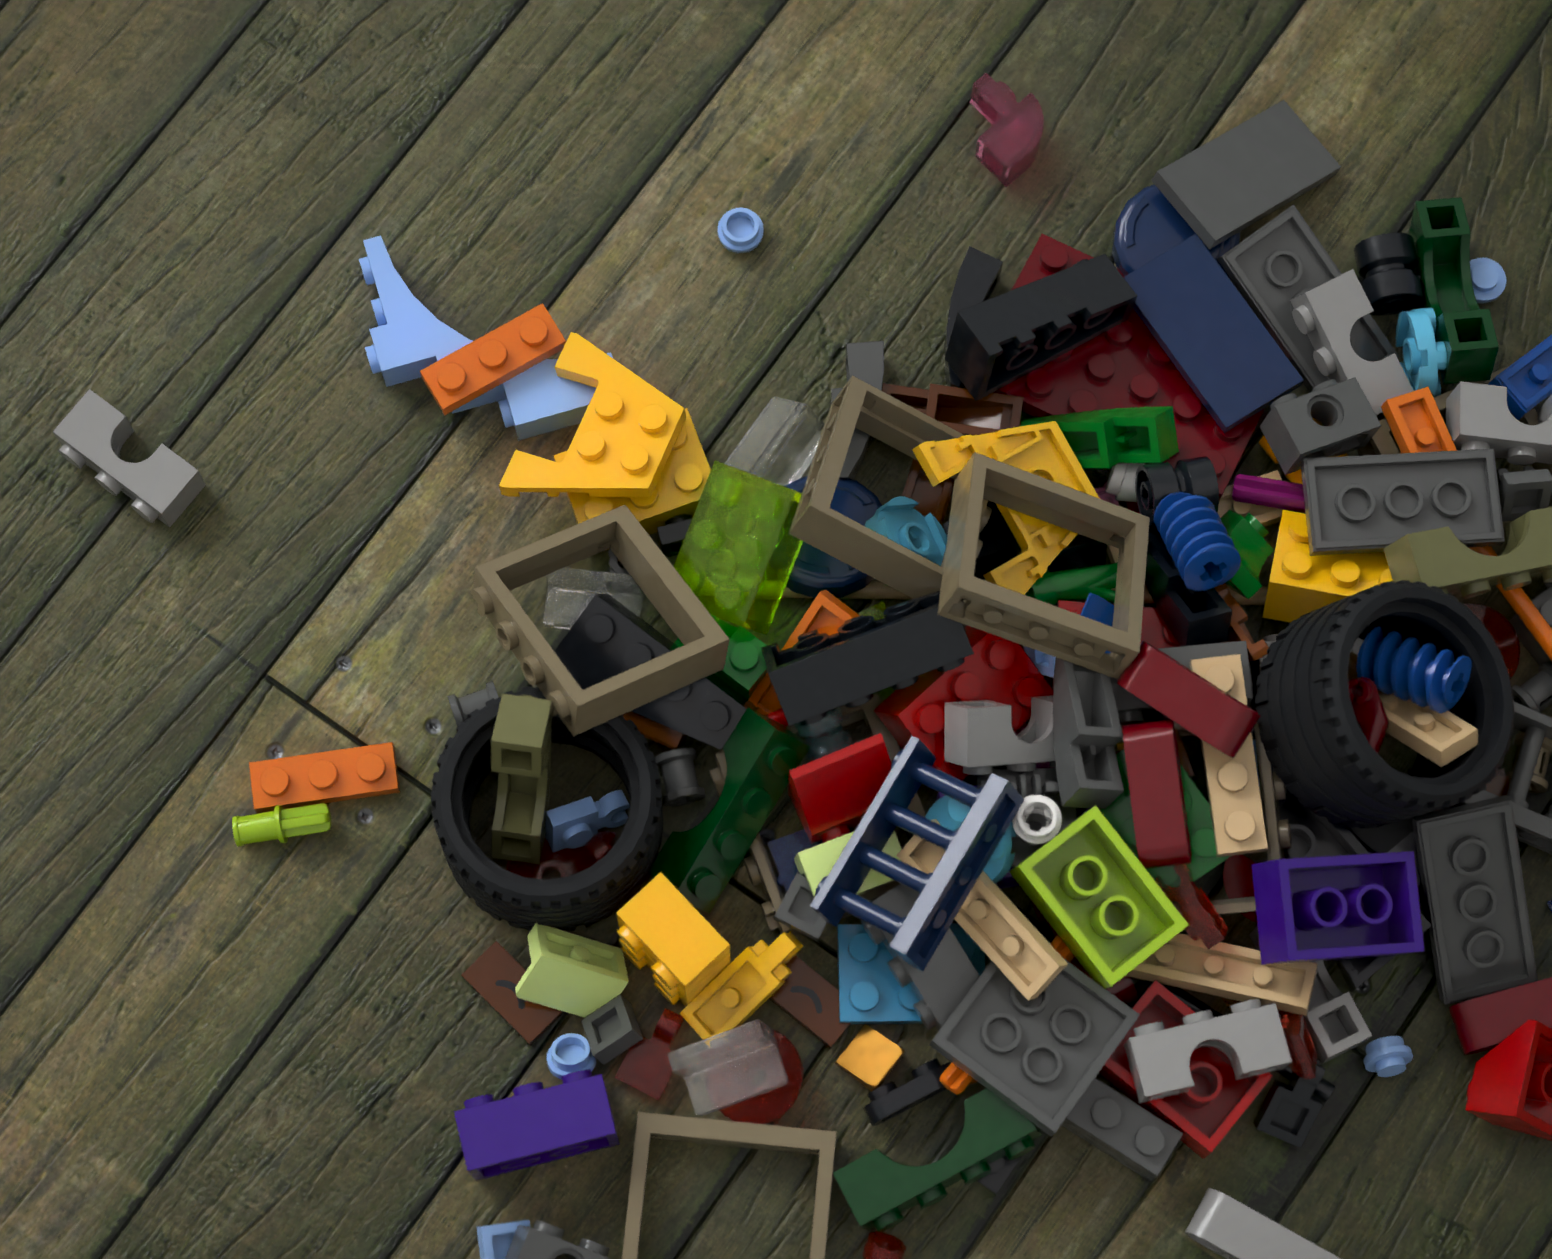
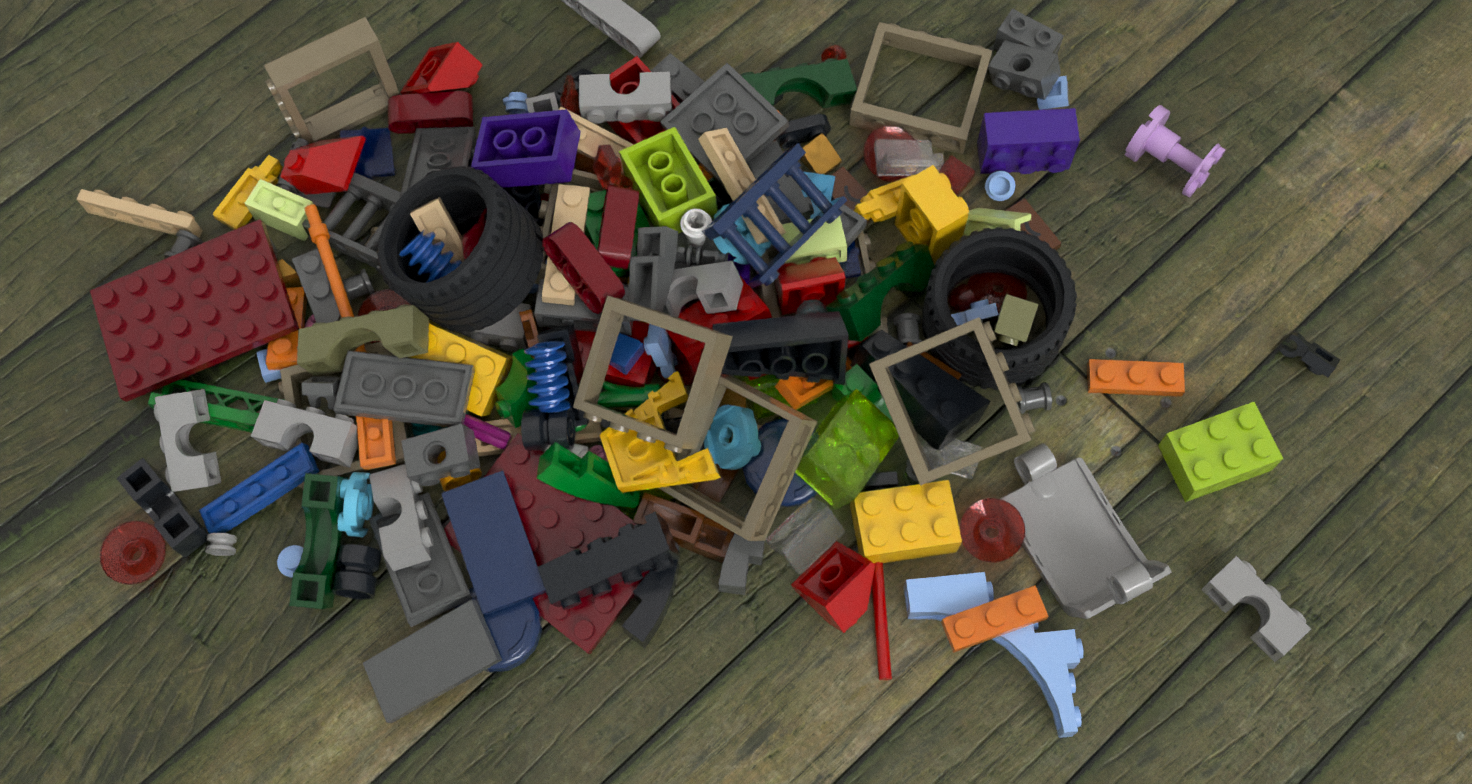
camera: 165 degrees left, 5 degrees down
lime axle [232,803,332,847] -> none
yellow wing [499,332,686,497] -> none
dark grey plate [581,994,643,1065] -> none
light blue plate [718,208,763,253] -> none
clear pink brick [970,73,1044,187] -> none
none -> red slope [791,541,875,633]
none -> red bar [872,562,892,680]
none -> clear red dish [960,498,1025,563]
none -> light grey panel [998,443,1172,619]
none -> lavender piece [1124,105,1226,198]
none -> lime brick [1158,402,1283,502]
none -> black plate [1280,332,1341,378]

